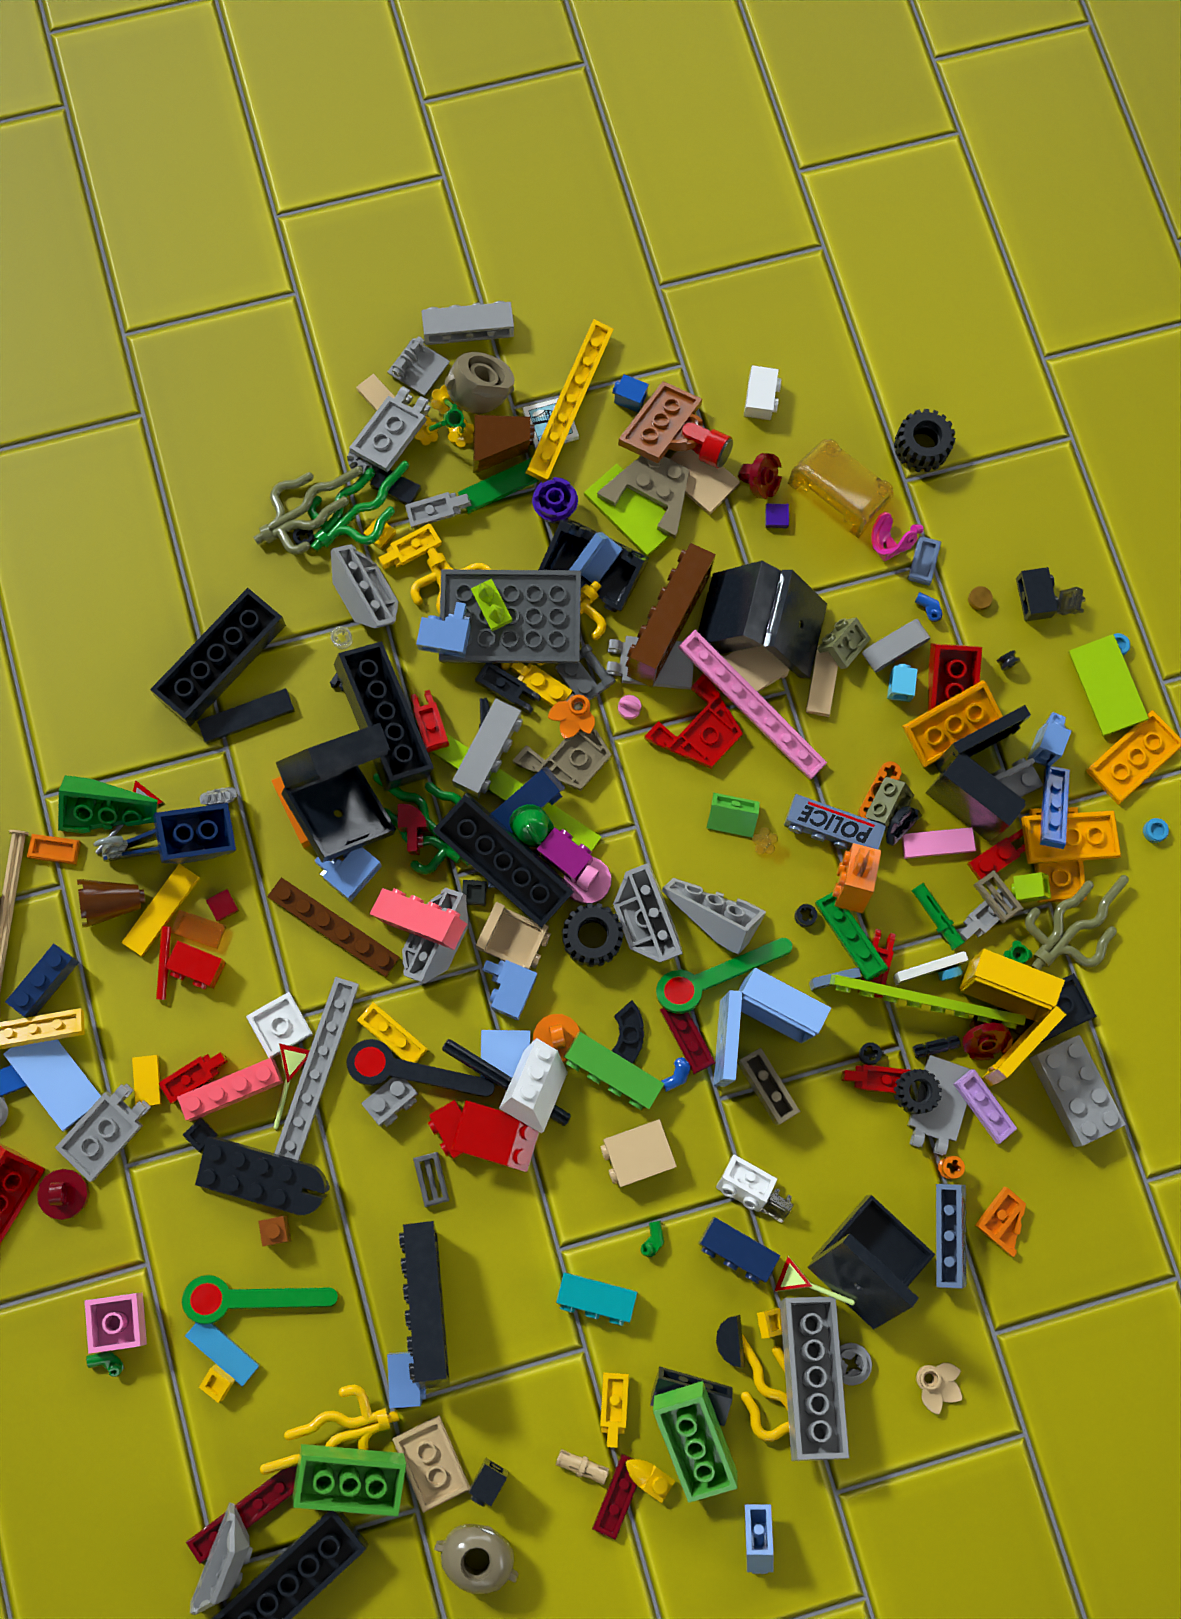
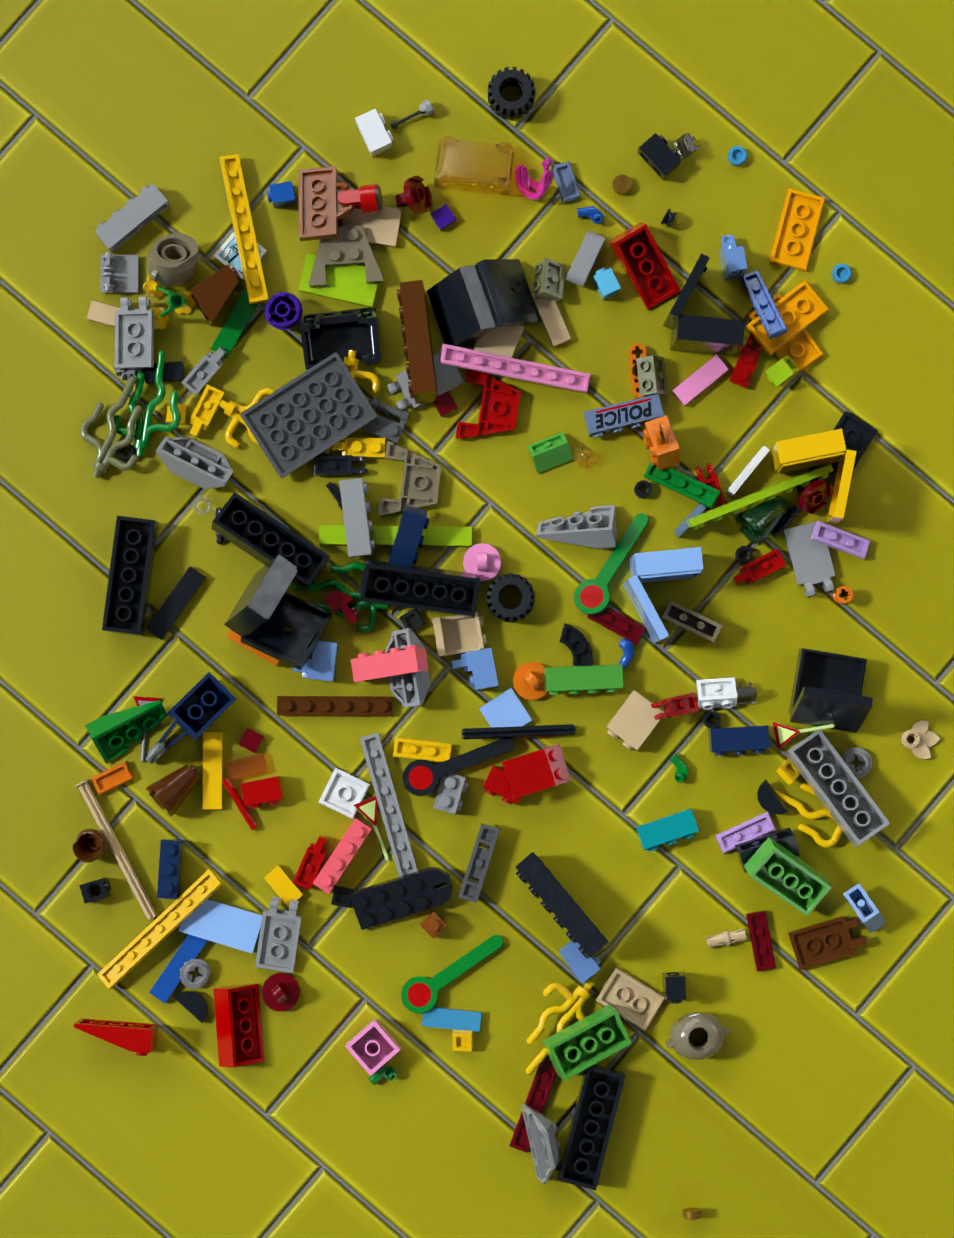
camera: 25 degrees left, 10 degrees up
light grey gear [199,787,238,806] -> none
red hinge [410,690,449,752] -> none
flat silver tile [413,1152,449,1207] -> none
medium blue hinge [416,602,471,658] -> none
lime tile [471,578,513,631] -> none
white slope [499,1038,568,1133] -> none
green piece [509,805,554,847] -> none
magenta brick [537,828,593,883] -> none
orange plate [548,695,595,739] -> none
medium blue panel [570,532,623,583] -> none
yellow hinge [600,1372,629,1448] -> none
light grey wedge [613,863,683,962] -> none
bright pink tile [618,695,641,720] -> none
yellow plate [626,1459,675,1503] -> none
black tile [886,806,922,846] -> none
black tyre [894,1069,942,1114] -> none
light orange tile [902,680,1003,767] -> none
green pin [912,883,965,950] -> none
sand blue brick [936,1184,966,1288] -> none
dark azure tile [937,965,963,981] -> none
light grey hinge [959,888,1013,941] -> none
dark tan tile [973,871,1024,923] -> none
orange wing [975,1187,1026,1257] -> none
light grey bracket [991,758,1043,797] -> none
green plate [1003,941,1032,964] -> none
olive plant [1025,875,1129,970] -> none
light grey brick [1029,1035,1126,1147] -> none
lime tile [1069,634,1149,736] -> none
none -> hinge [391,99,435,129]
none -> dark red tile [433,390,458,417]
none -> dark grey hinge [458,823,500,903]
none -> red hinge [651,692,700,720]
none -> black bush [703,711,721,729]
none -> lavender tile [715,812,776,853]
none -> clear green cone [735,495,789,546]
none -> reddish brown tile [788,916,867,970]

